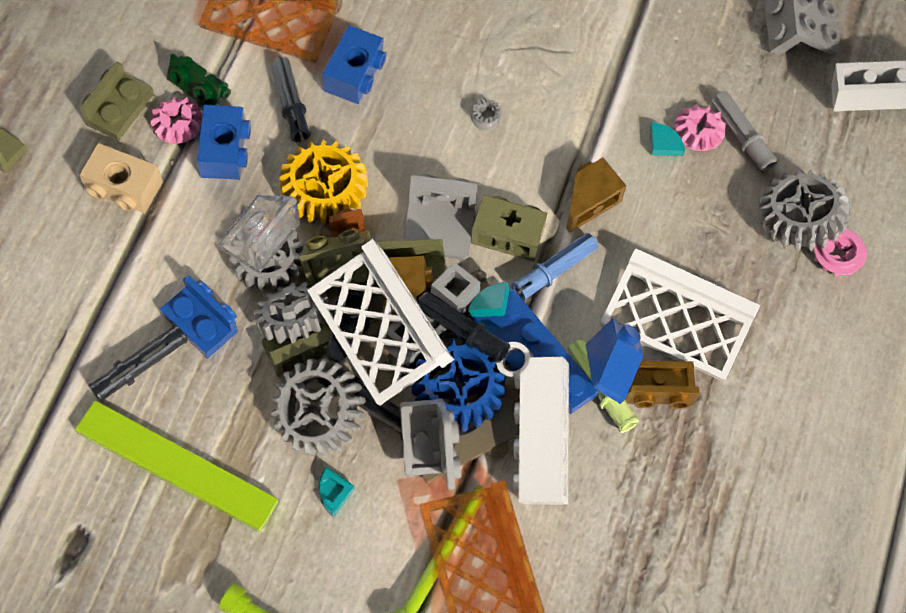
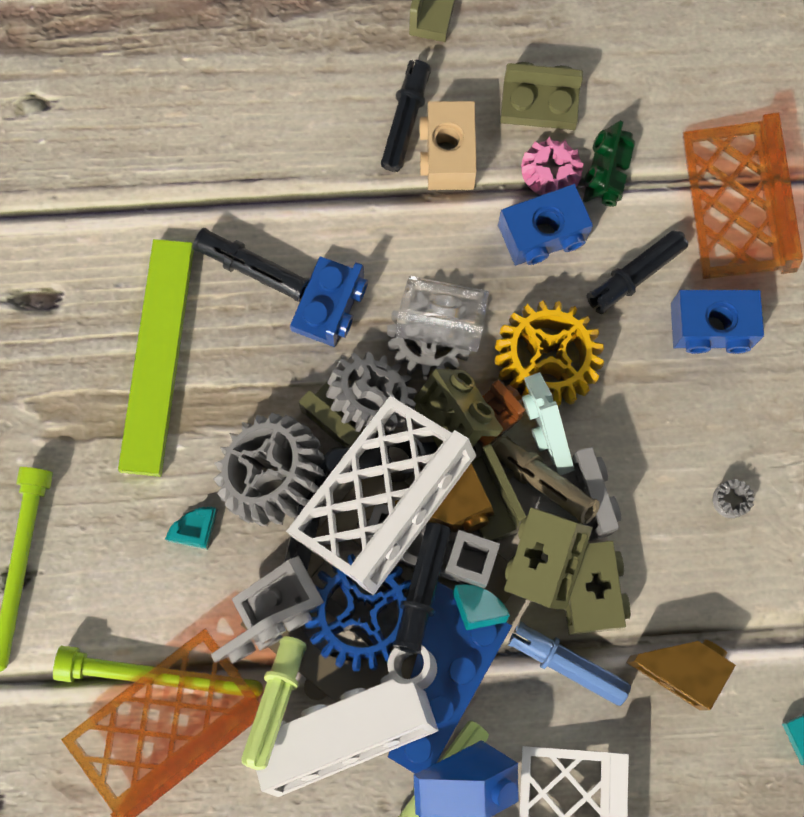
camera: 70 degrees right, 10 degrees up
none -> yellowish green axle [241,636,307,770]
none -> black axle [381,60,431,172]
none -> dark tan pin [492,436,600,524]
none -> olive brick [504,507,593,610]
none -> light aqua plate [522,372,575,475]

